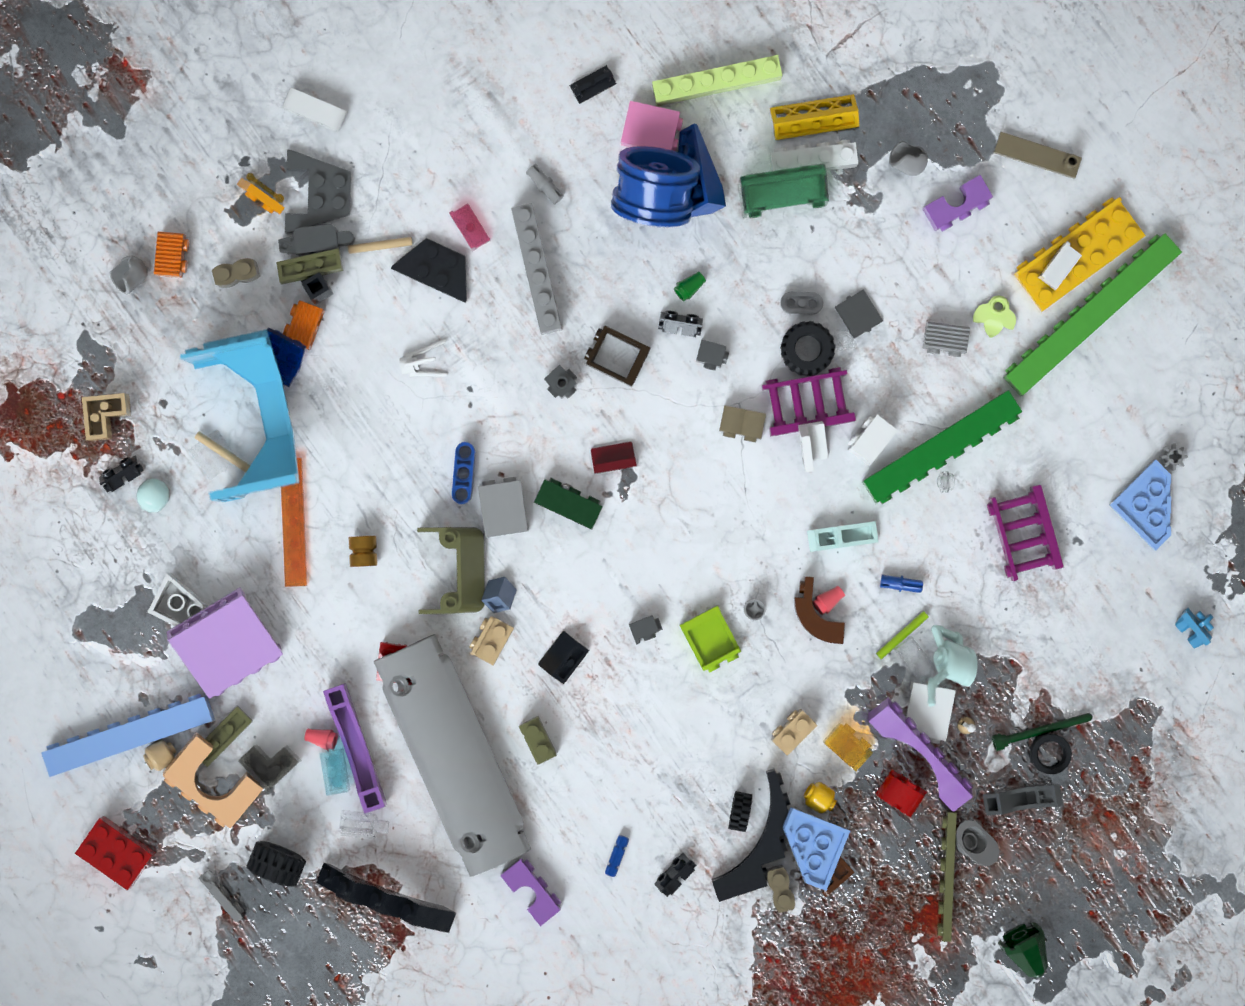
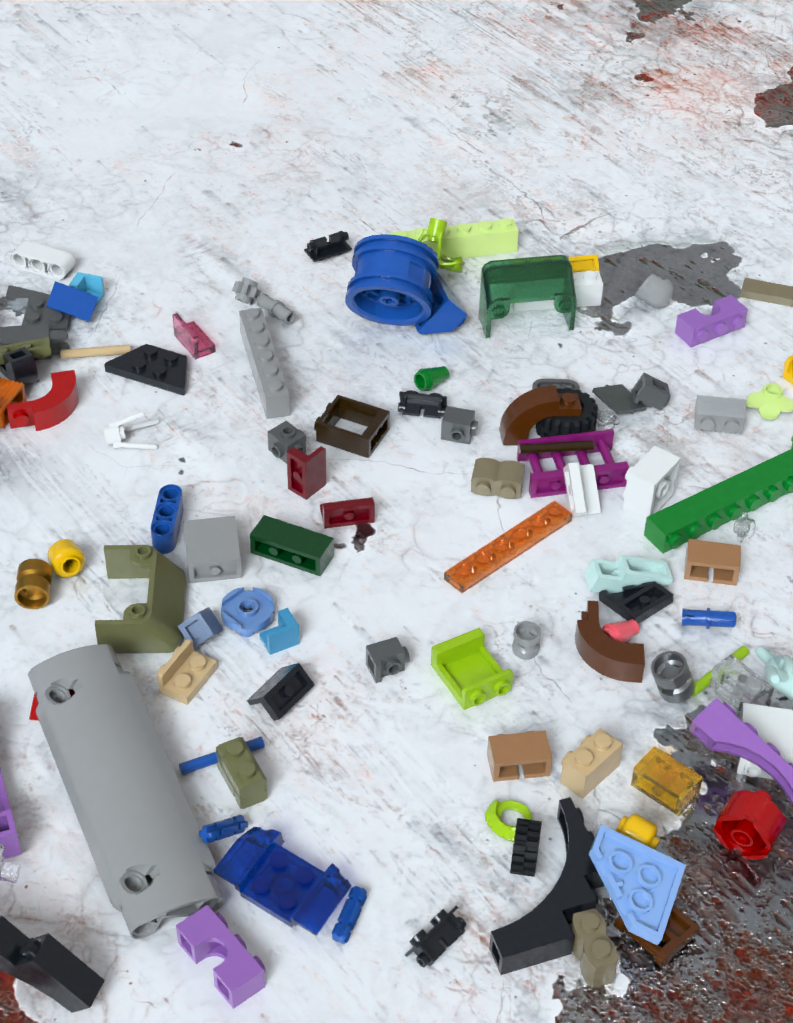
camera: 10 degrees left, 45 degrees down
none -> red arch [6,370,78,431]
none -> blue panel [46,281,98,322]
none -> yellow head [48,539,85,578]
none -> medium azure panel [69,272,105,307]
none -> blue bar [179,737,265,775]
none -> blue axle [199,815,248,844]
none -> clear blue piece [213,827,352,936]
none -> medium blue plate [221,587,275,637]
none -> light grey gear [232,277,261,305]
none -> dark azure panel [259,608,300,655]
none -> dark red panel [287,446,326,500]
none -> lime plant [417,218,465,273]
none -> clear orange plate [444,501,572,593]
none -> lime piece [485,800,532,842]
none -> medium nougat piece [487,731,552,782]
none -> reddish brown arch [499,385,582,445]
none -> dark brown bar [519,440,594,454]
none -> black wing [599,581,674,624]
none -> dark grey brick [631,373,671,410]
none -> flat silver wheel [651,651,695,703]
none -> medium nougat piece [684,539,741,586]

